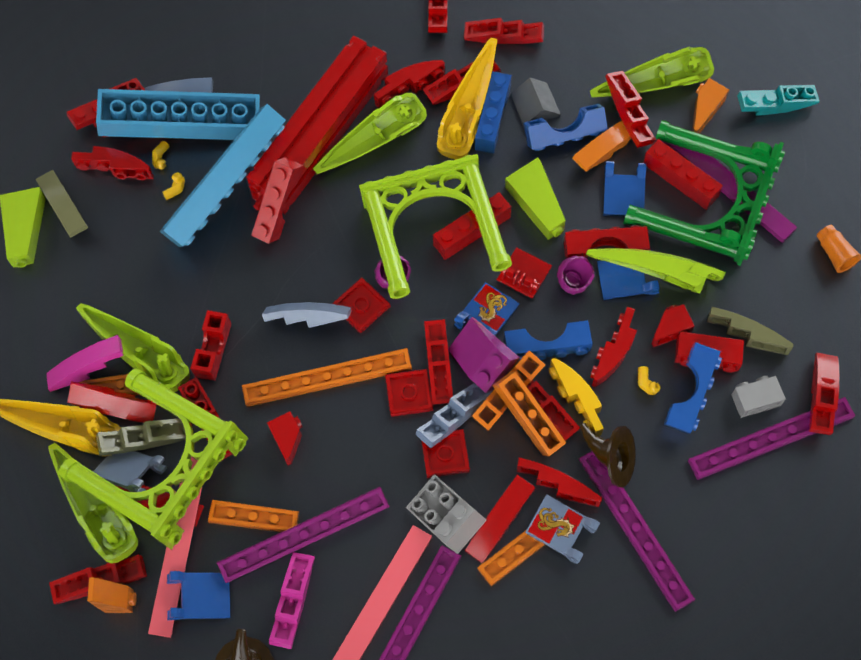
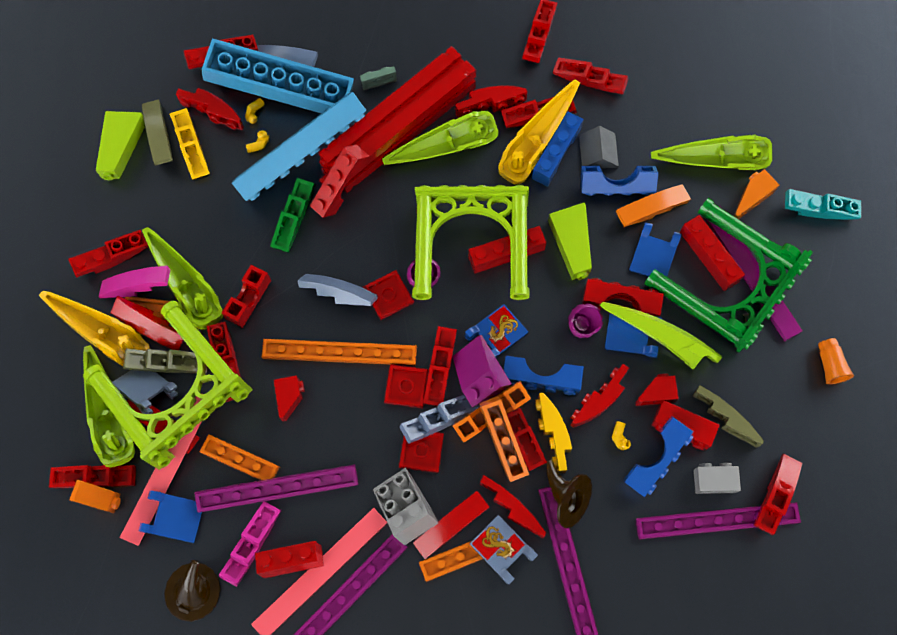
camera: 15 degrees right, 5 degrees up
red hinge [496,247,552,299] -> none
red slope [605,71,656,148] -> none
none -> red slope [68,229,148,278]
none -> yellow slope [170,108,210,180]
none -> red brick [255,541,324,578]
none -> green slope [270,178,316,252]
none -> sand green plate [360,66,397,90]

